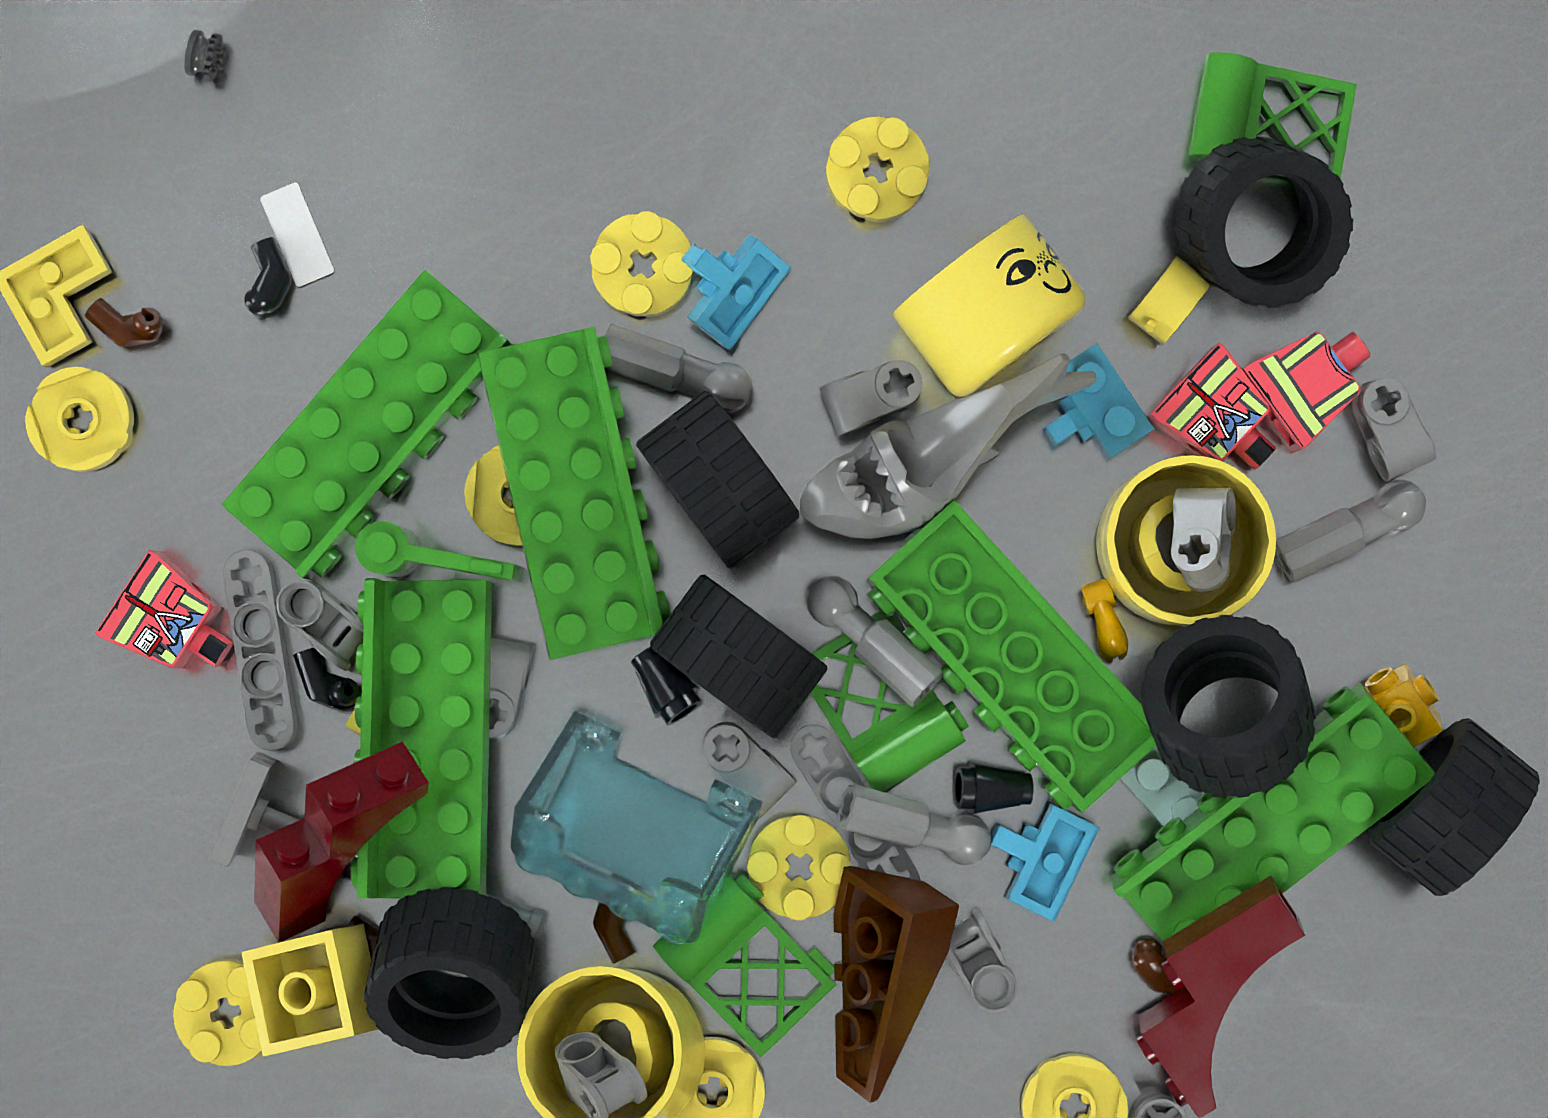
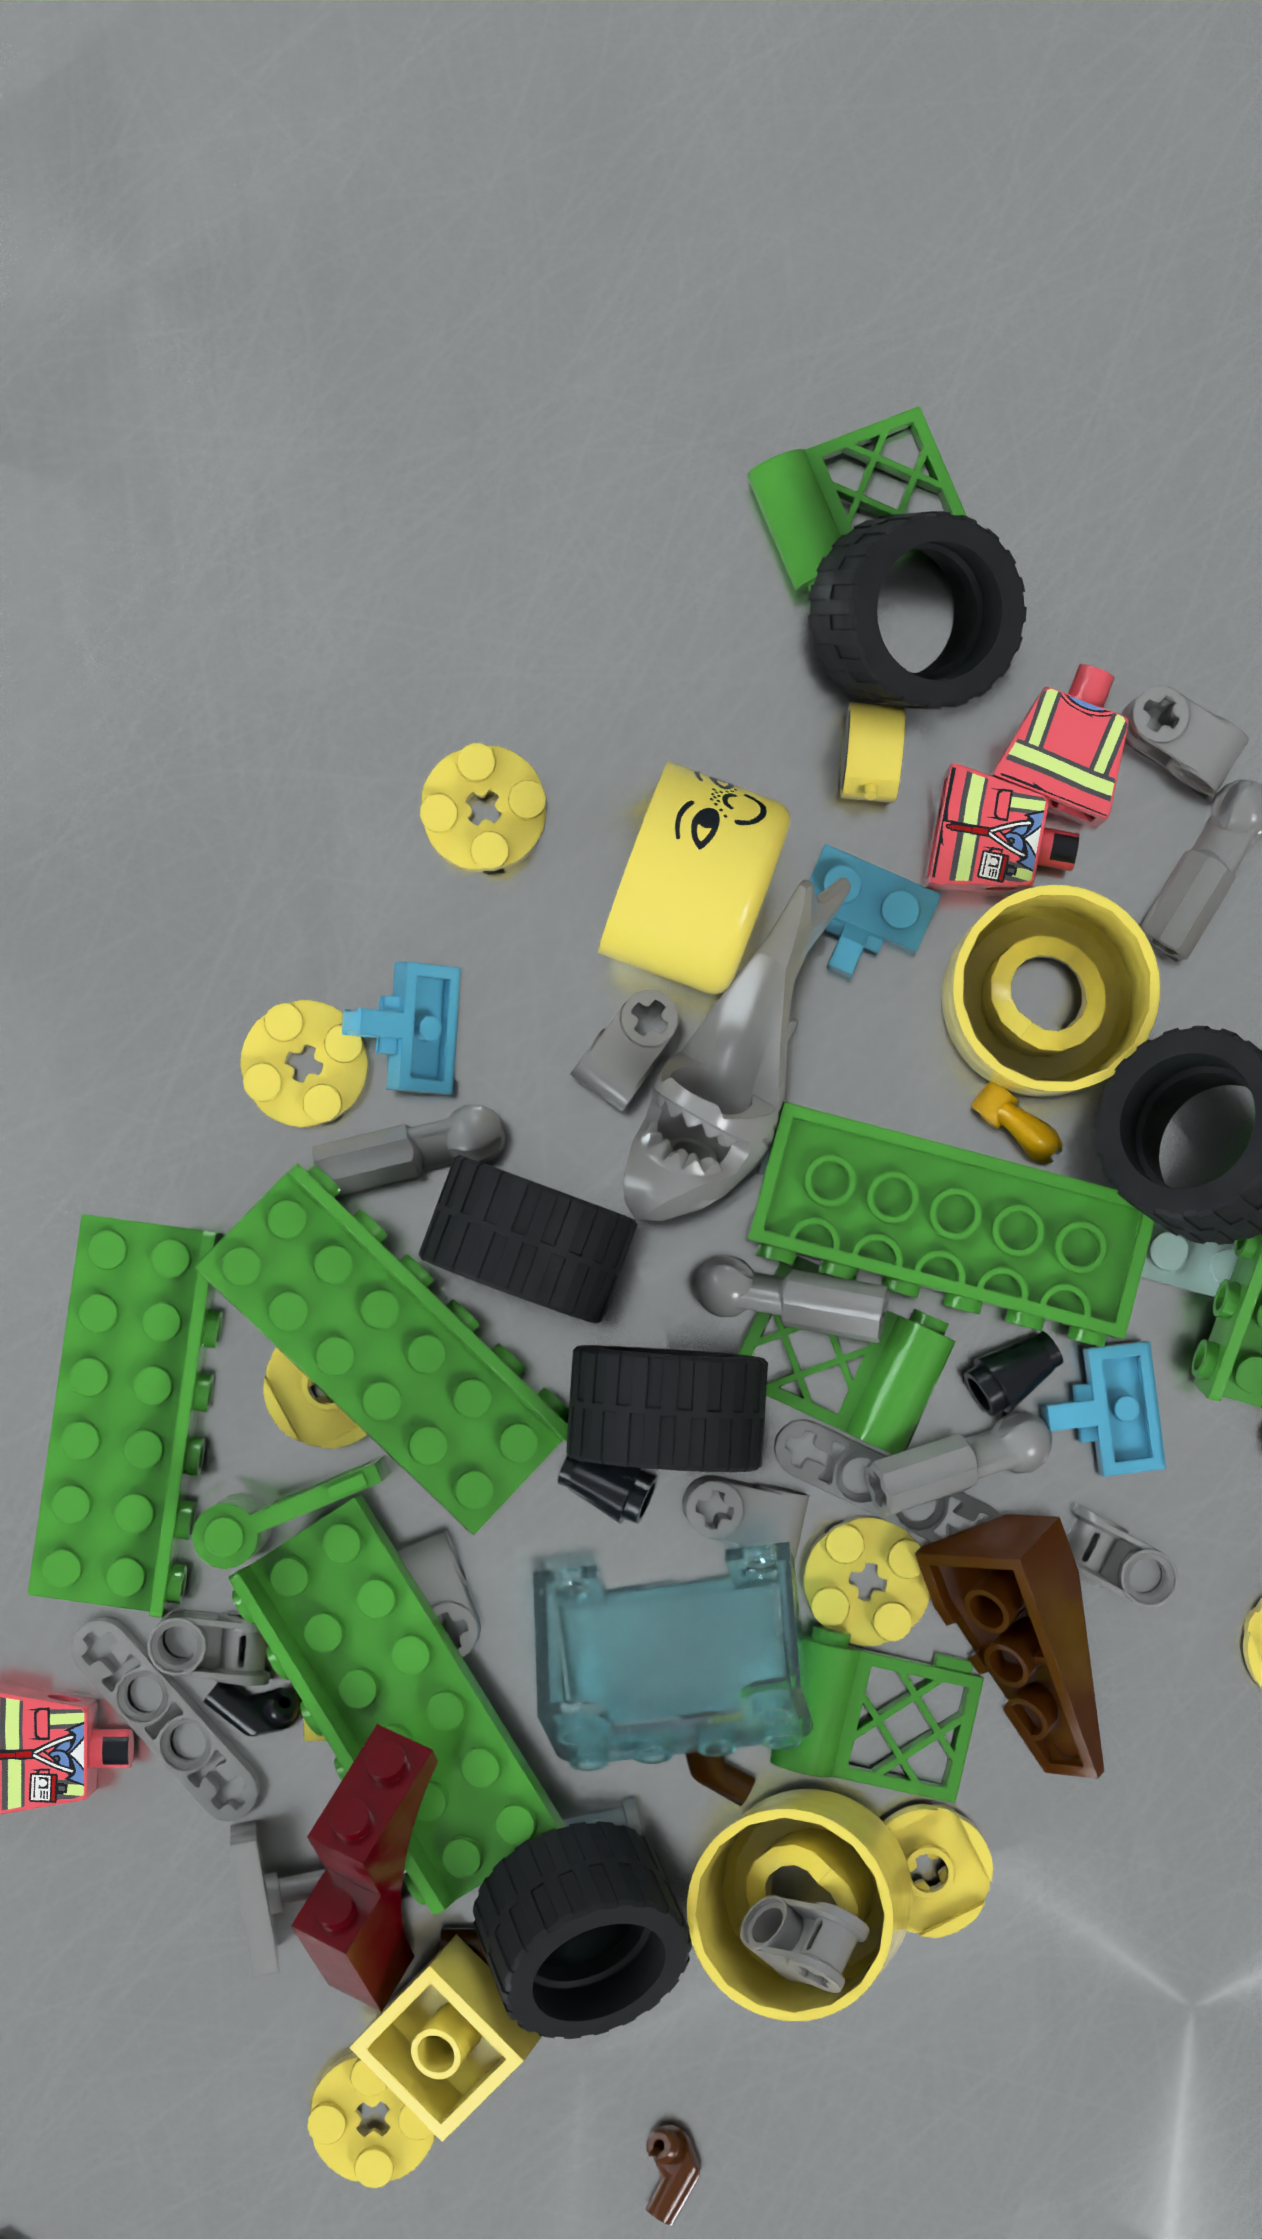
camera: 40 degrees left, 0 degrees up
light grey piece [1171,487,1236,593] -> none

